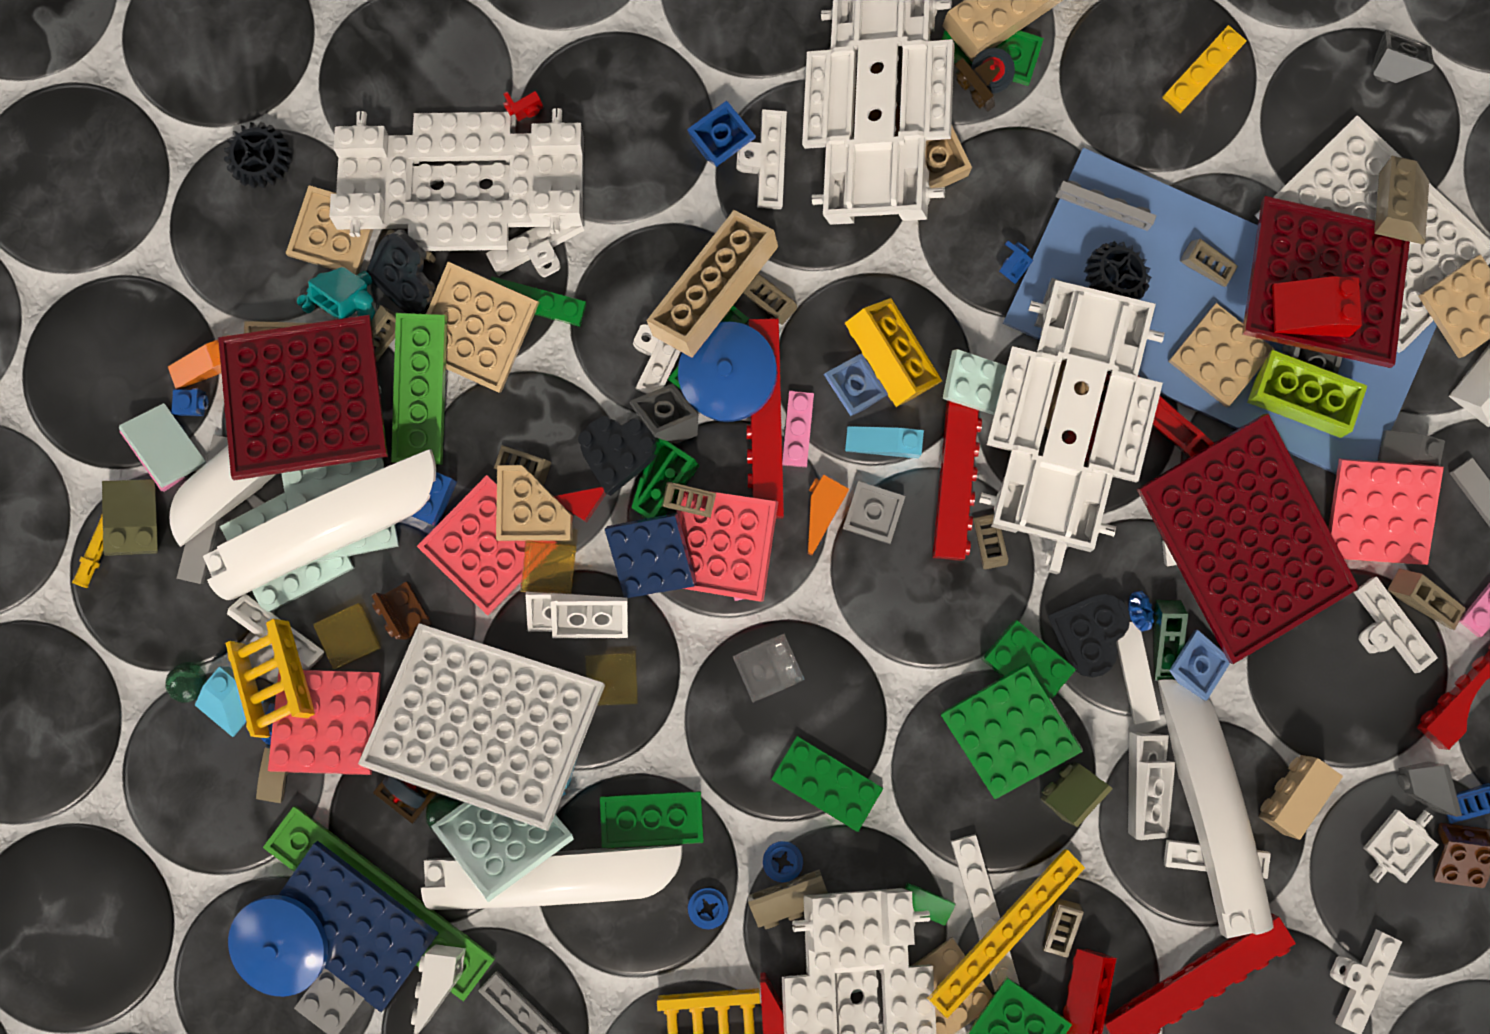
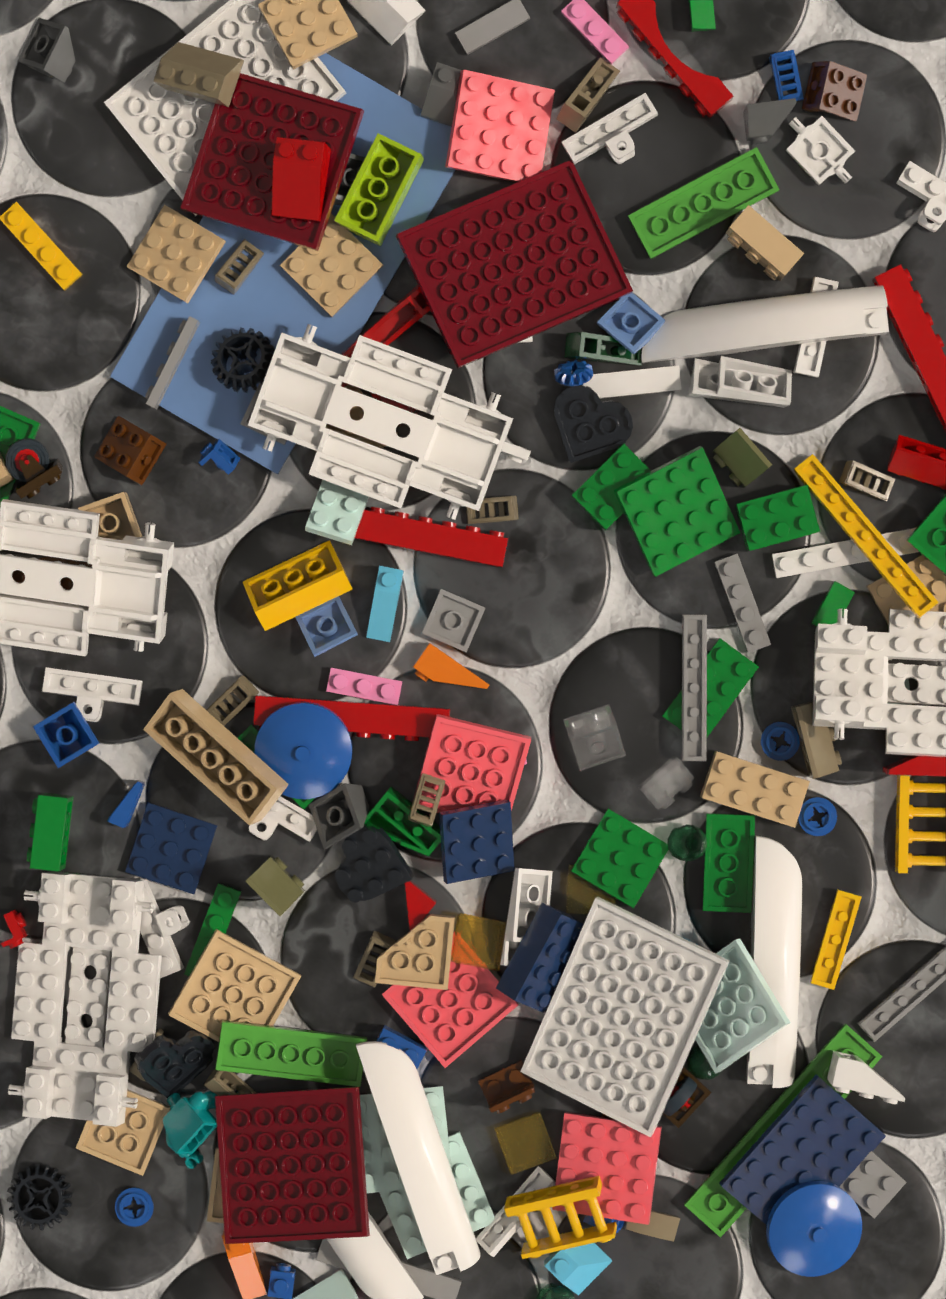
camera: 90 degrees left, 5 degrees up
none -> green brick [27,793,74,872]
none -> reddish brown bracket [94,416,166,485]
none -> blue slope [107,780,145,828]
none -> blue gear [115,1187,154,1227]
none -> dark blue plate [125,802,218,894]
none -> tan plate [127,205,226,304]
none -> olive slope [246,856,305,916]
none -> dark blue brick [496,902,584,1013]
none -> green plate [571,809,670,909]
none -> bright green plate [628,147,780,259]
none -> clear slope [638,755,694,810]
none -> clear green hair [667,824,707,861]
none -> light grey tile [681,615,707,761]
none -> tan brick [700,751,810,828]
none -> light grey plate [714,554,771,653]
none -> green brick [734,485,820,552]
none -> yellow plate [810,889,861,990]

